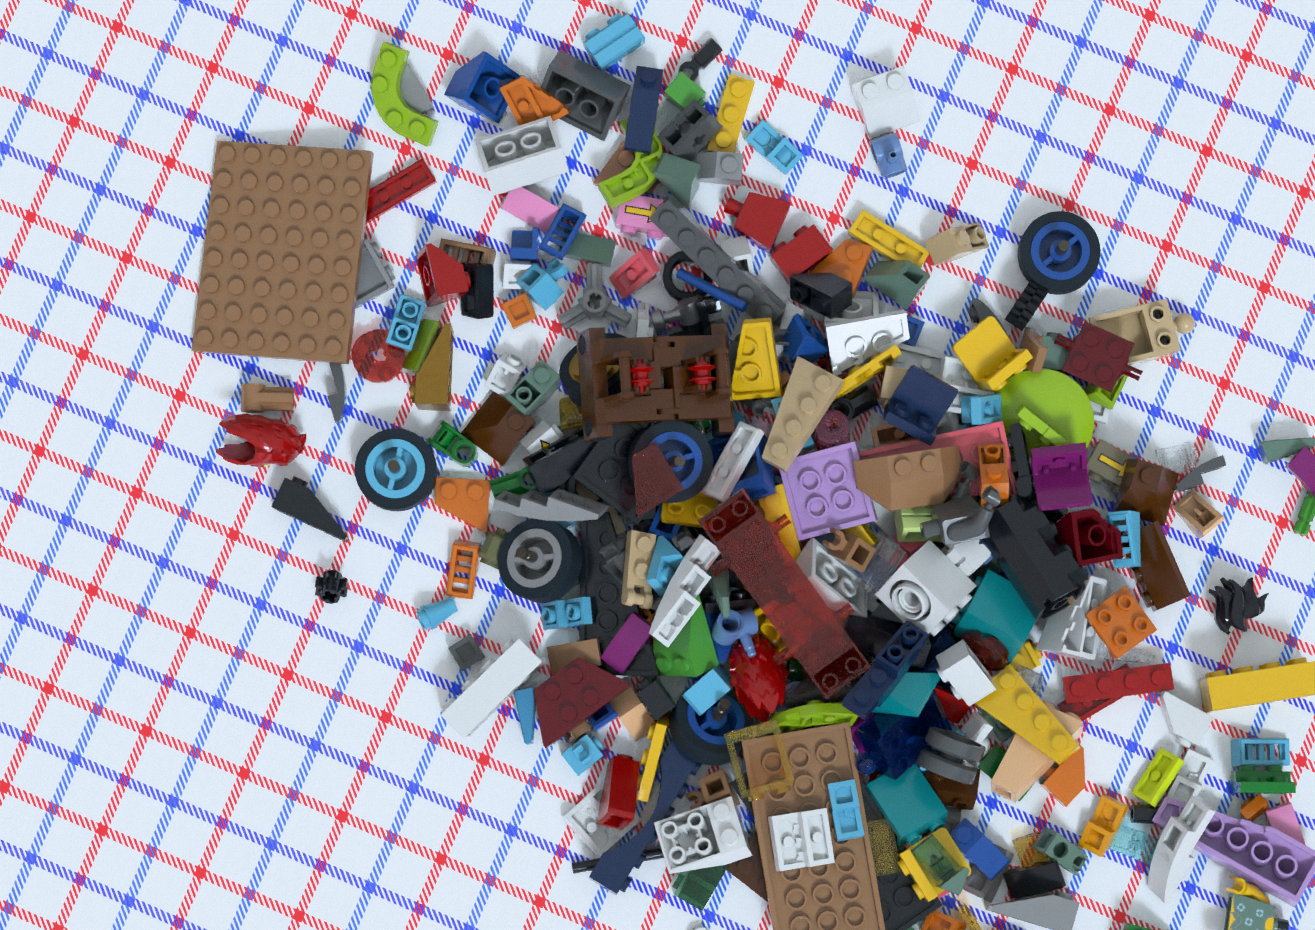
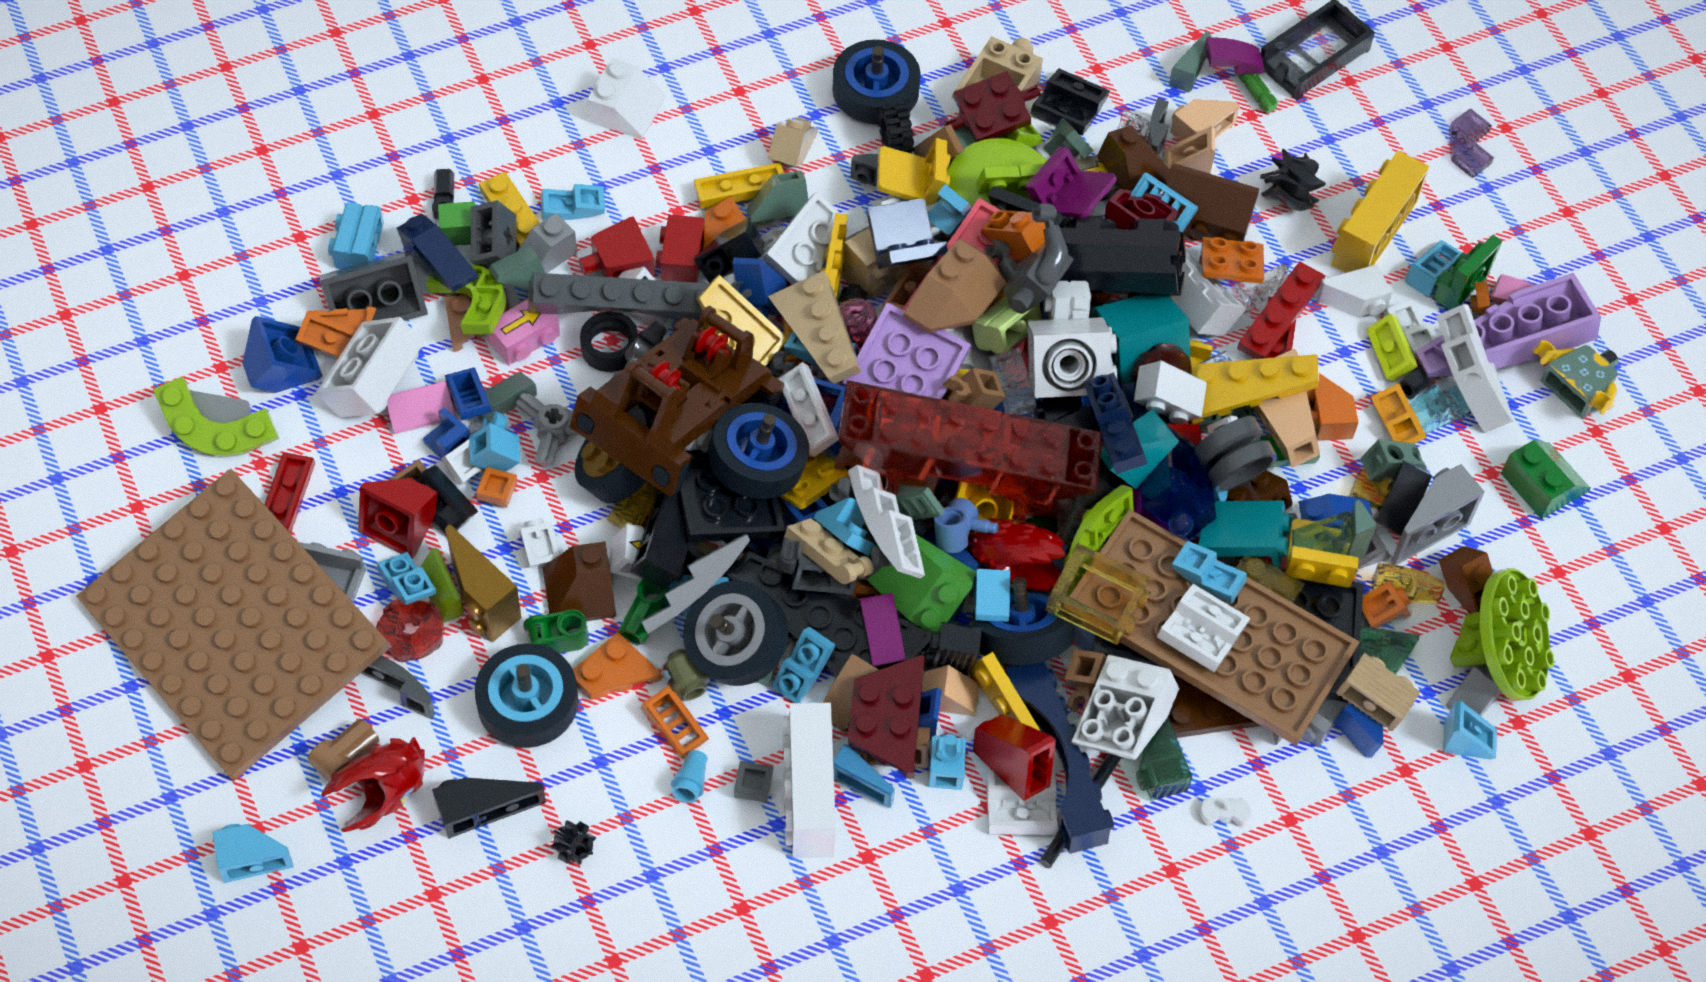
camera: 50 degrees left, 25 degrees down
sand green slope [505,359,561,416] -> none
coral slope [608,248,661,299] -> none
clear red wing [632,441,684,516] -> none
blue bar [676,268,748,312] -> none
medium blue piece [869,132,908,179] -> none
none -> medium azure slope [212,824,294,883]
none -> black slope [1030,68,1110,136]
none -> sand green slope [1044,118,1094,158]
none -> light nougat slope [1170,99,1240,141]

